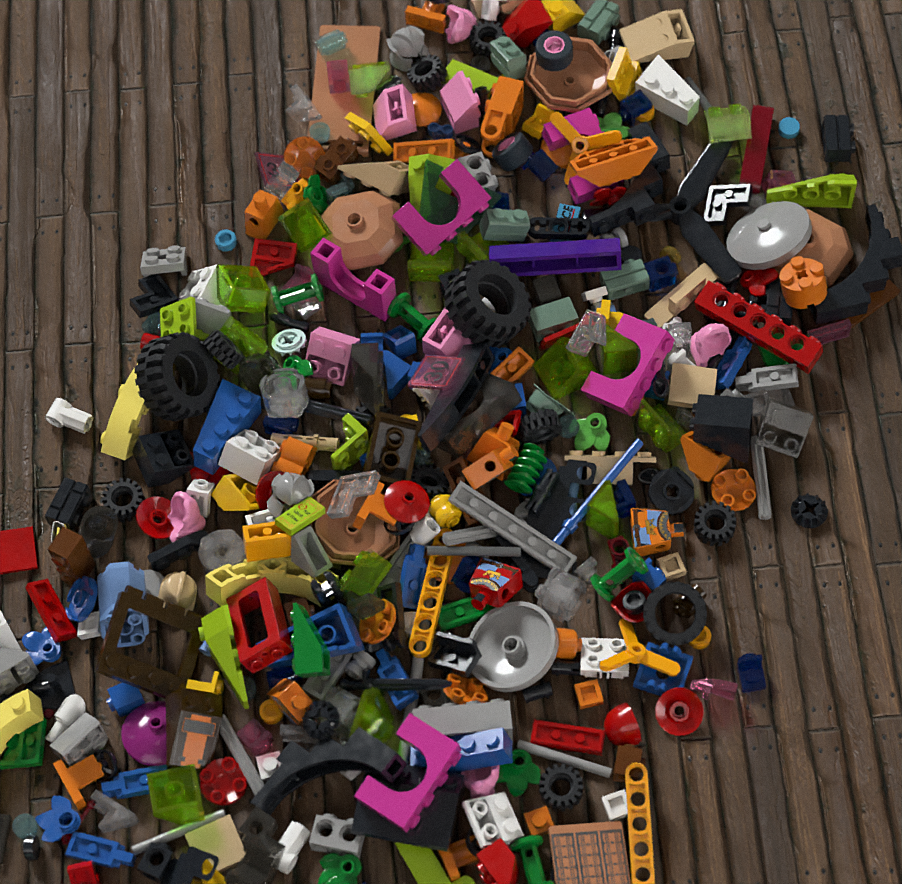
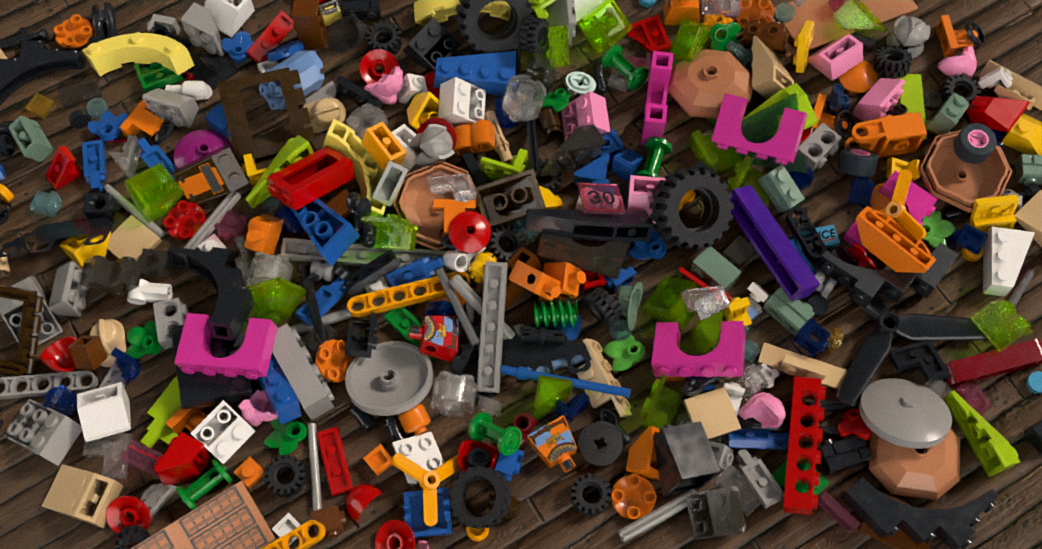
camera: 60 degrees right, 5 degrees up
lime tile [275,496,325,536] -> none
green slope [290,603,330,678] -> none
black gear [301,700,340,739] -> none
clear smoke bracket [347,591,385,620] -> none
orange dish [359,599,396,644] -> none
orange tile [393,139,455,164] -> none
orange slope [488,346,535,394] -> none
tan tile [656,552,687,582] -> none
orange brick [779,256,827,309] -> none

